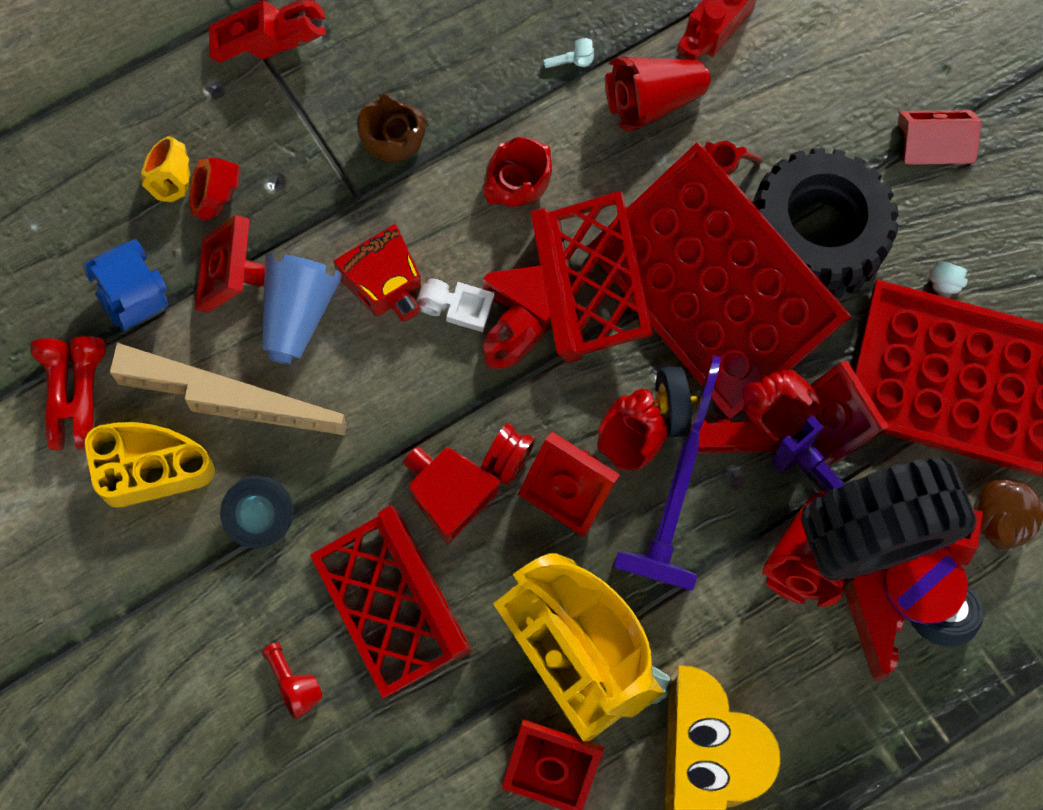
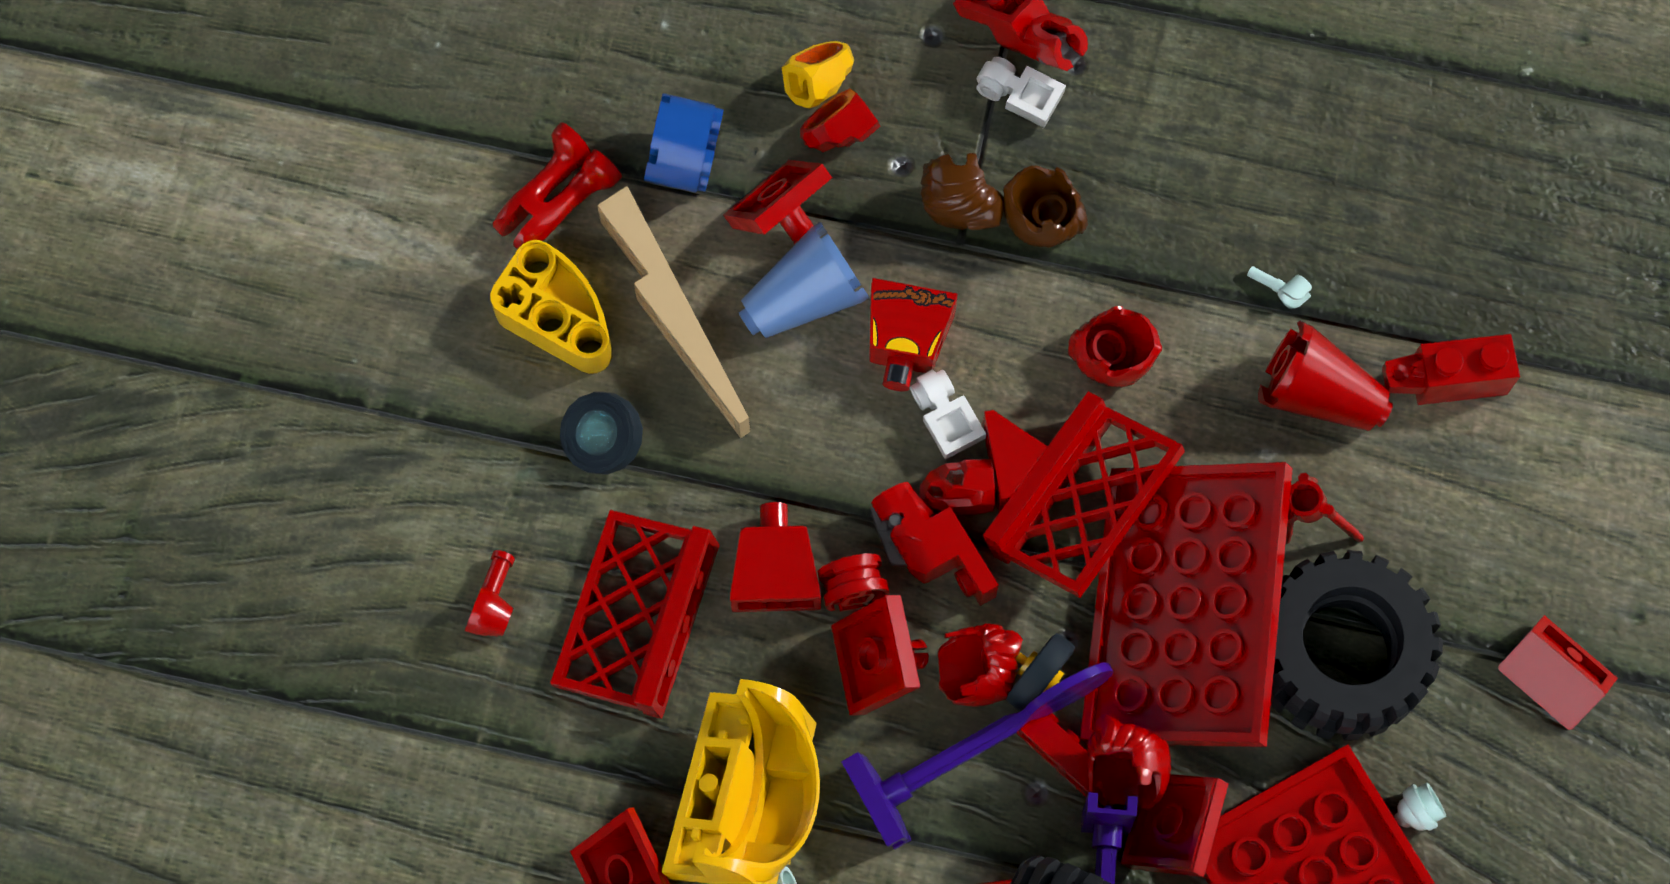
camera: 50 degrees right, 0 degrees up
none -> red plate [870,482,999,606]
none -> reddish brown hair [921,153,1004,230]
none -> white plate [976,57,1066,128]

